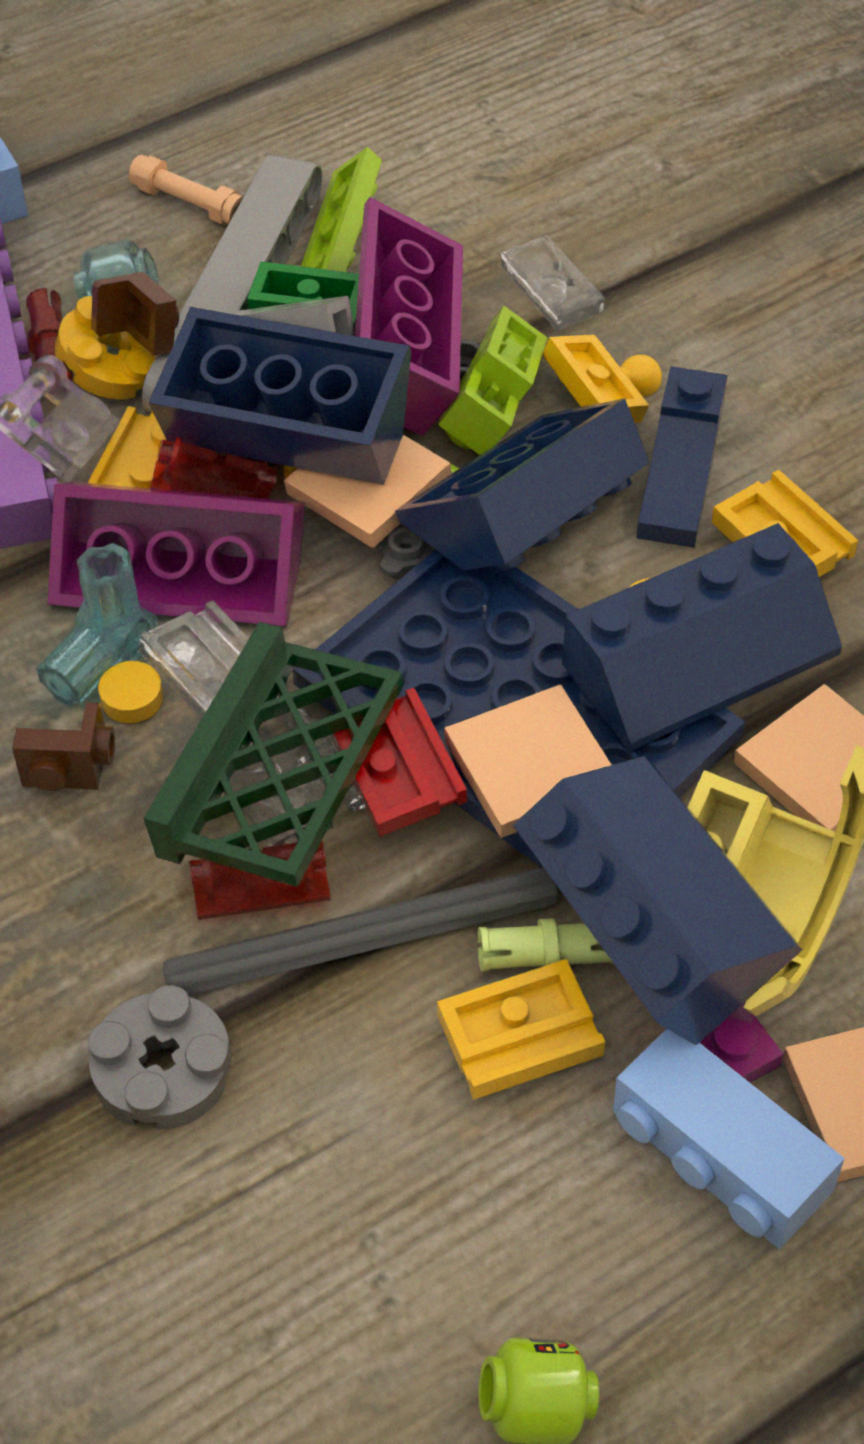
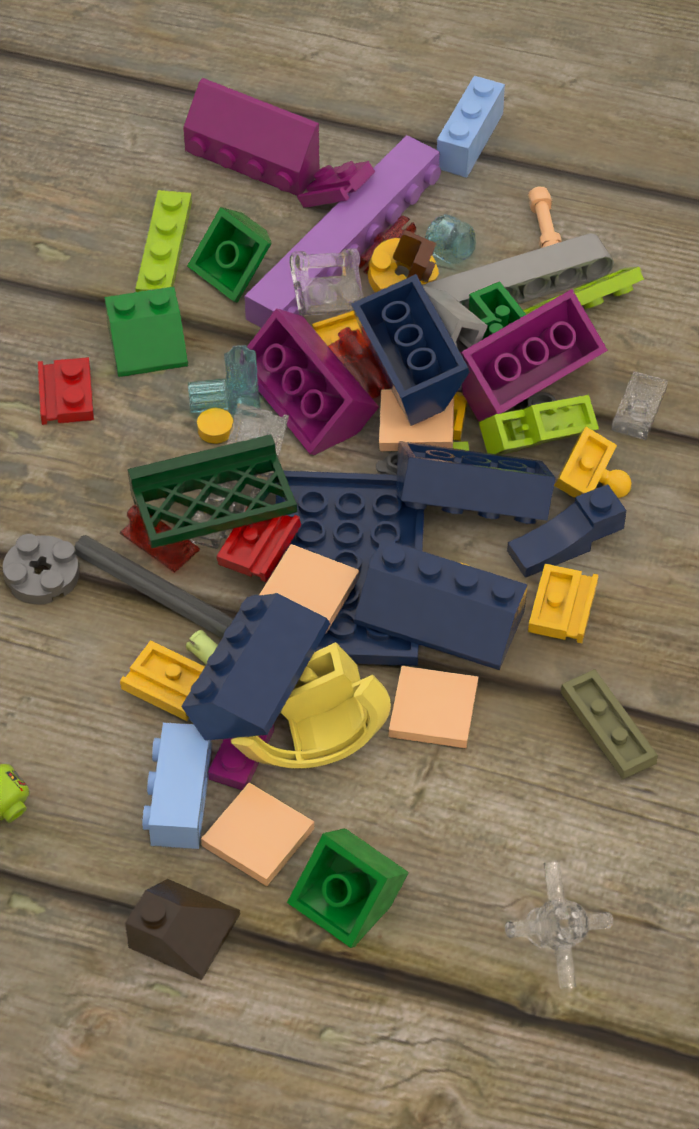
camera: 50 degrees right, 0 degrees up
reddish brown bracket [12,702,115,791] -> none

